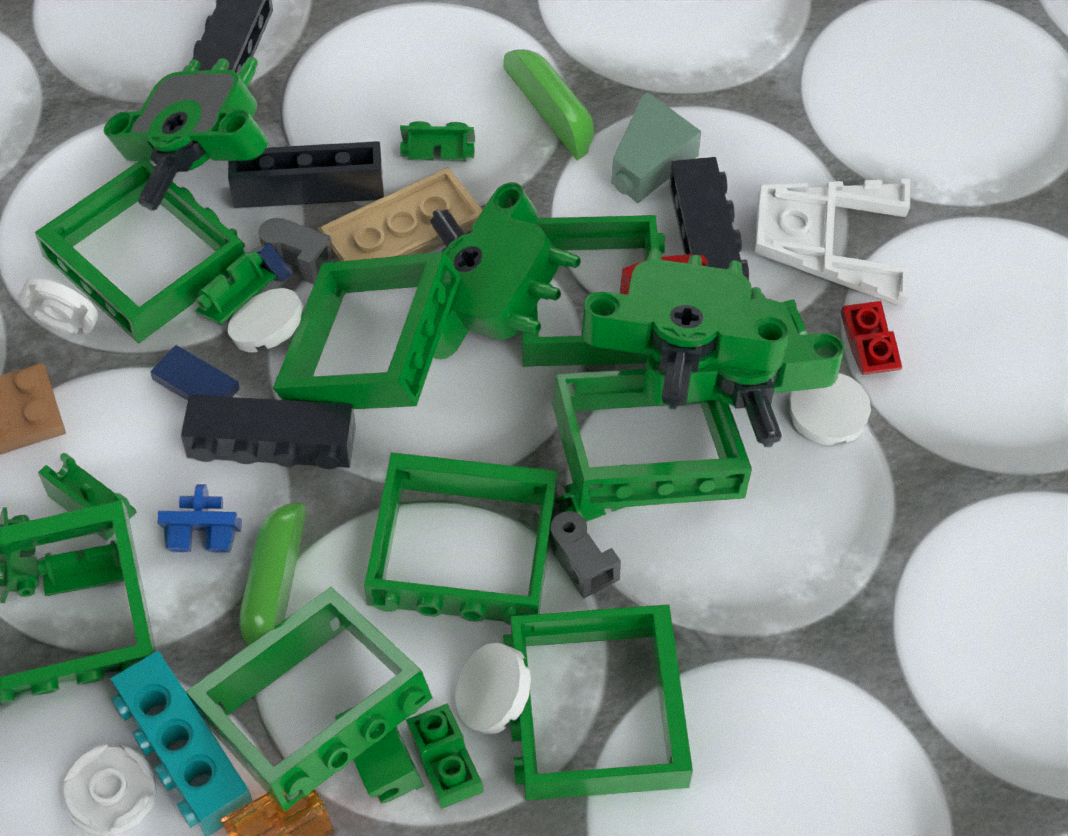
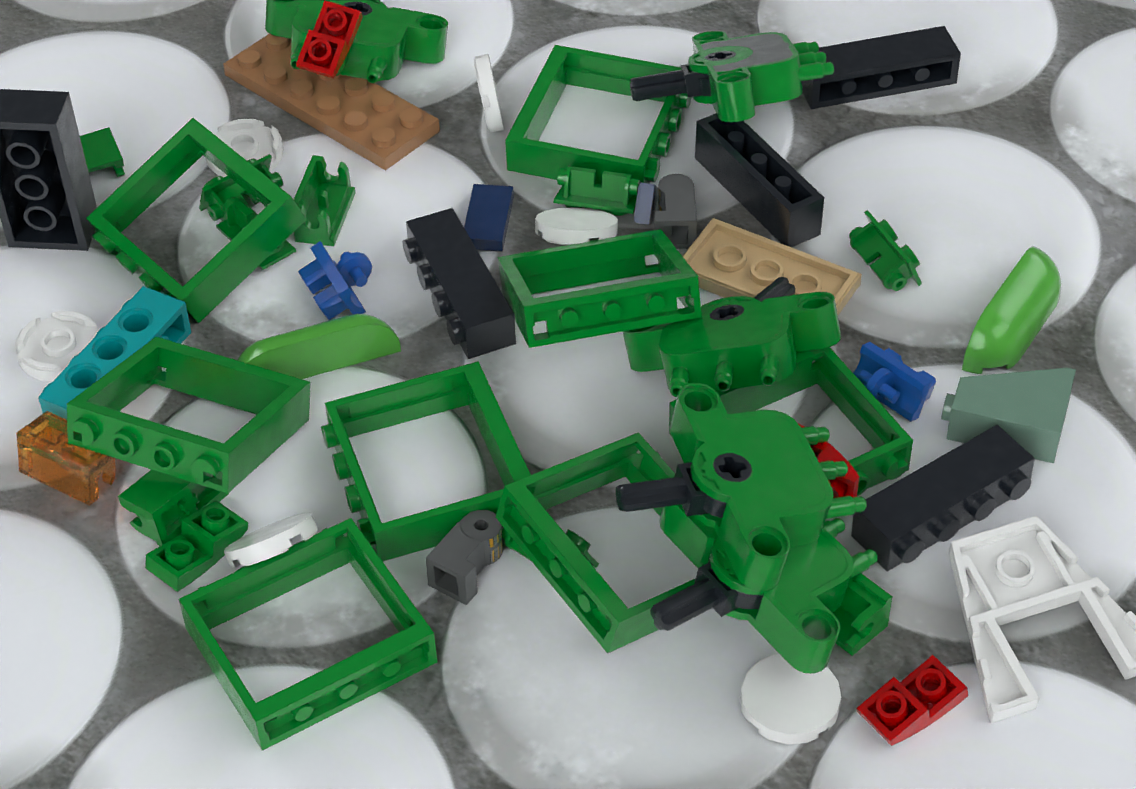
camera: 65 degrees right, 10 degrees down
none -> blue hips [853,342,936,422]

